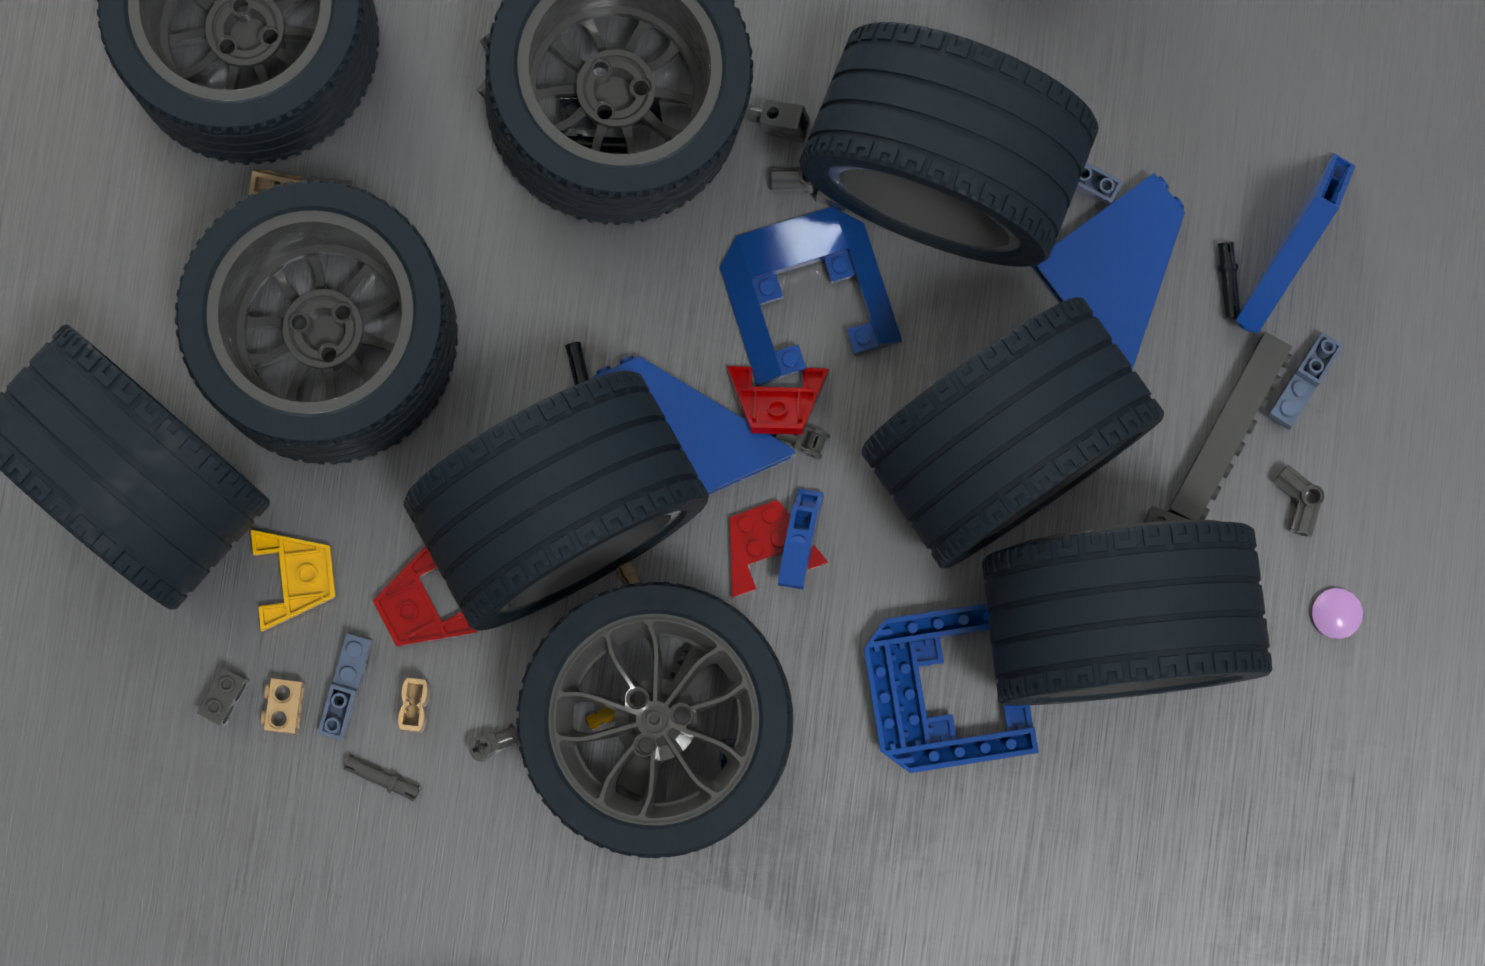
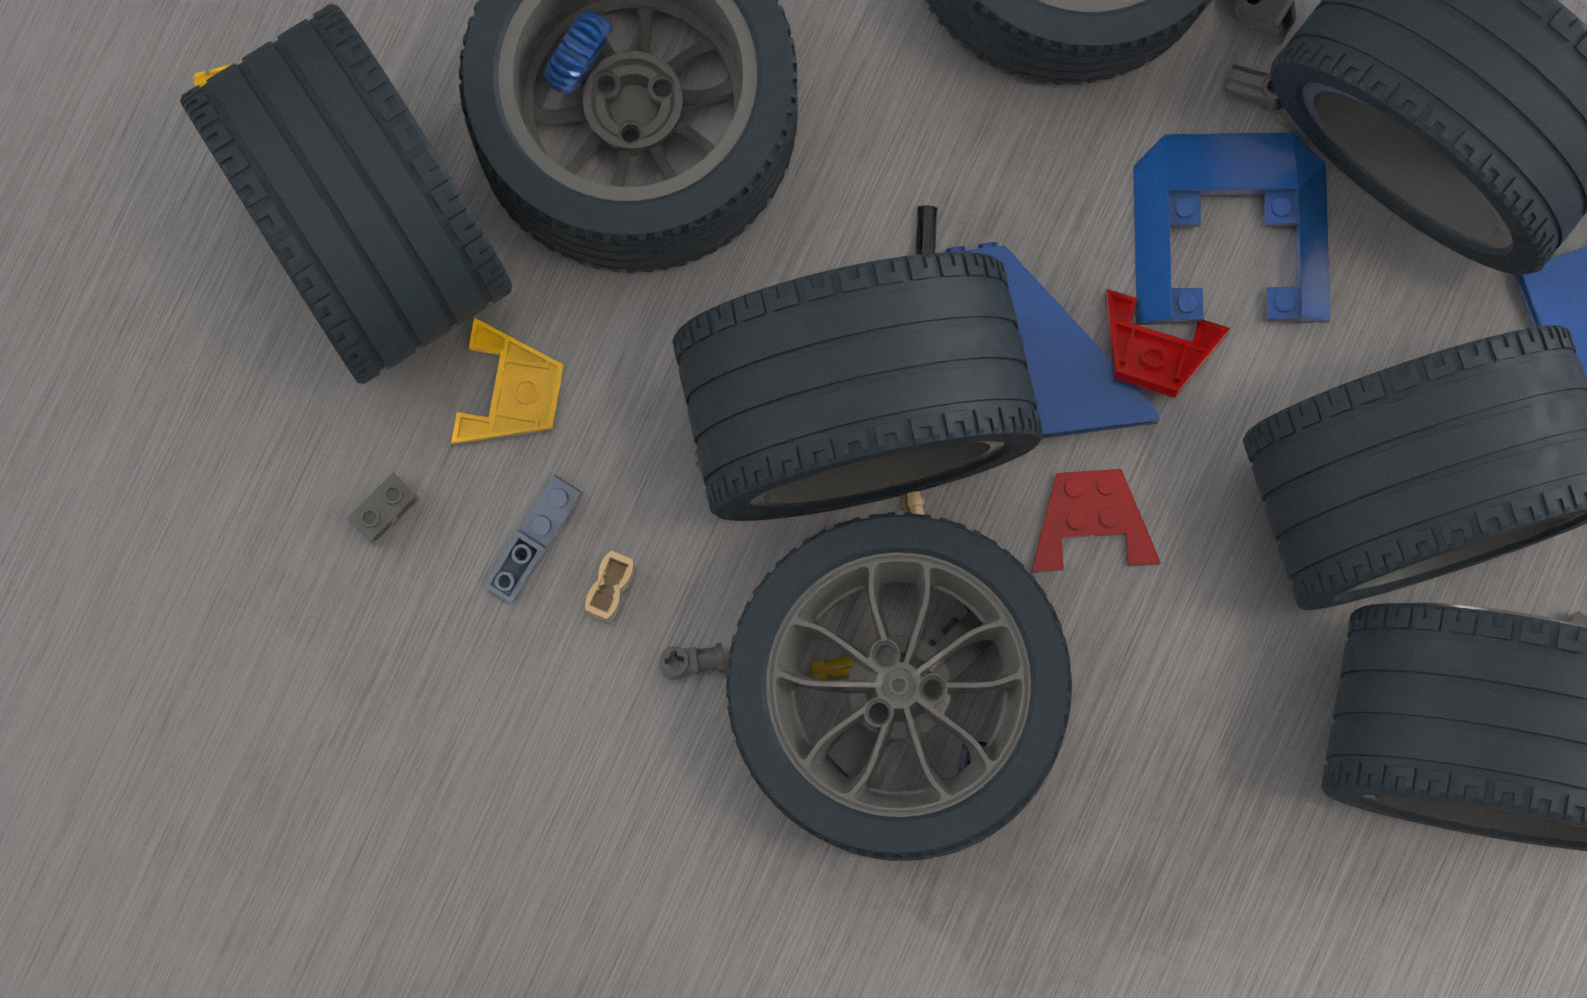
camera: 20 degrees right, 0 degrees up
tan brick [261,678,305,735] -> none
dark grey pin [343,754,421,801] -> none
red wing [373,546,477,647] -> none
dark grey connector [776,426,830,460] -> none
blue slope [778,489,824,590] -> none
blue slope [864,603,1039,773] -> none
none -> blue gear [544,9,612,95]

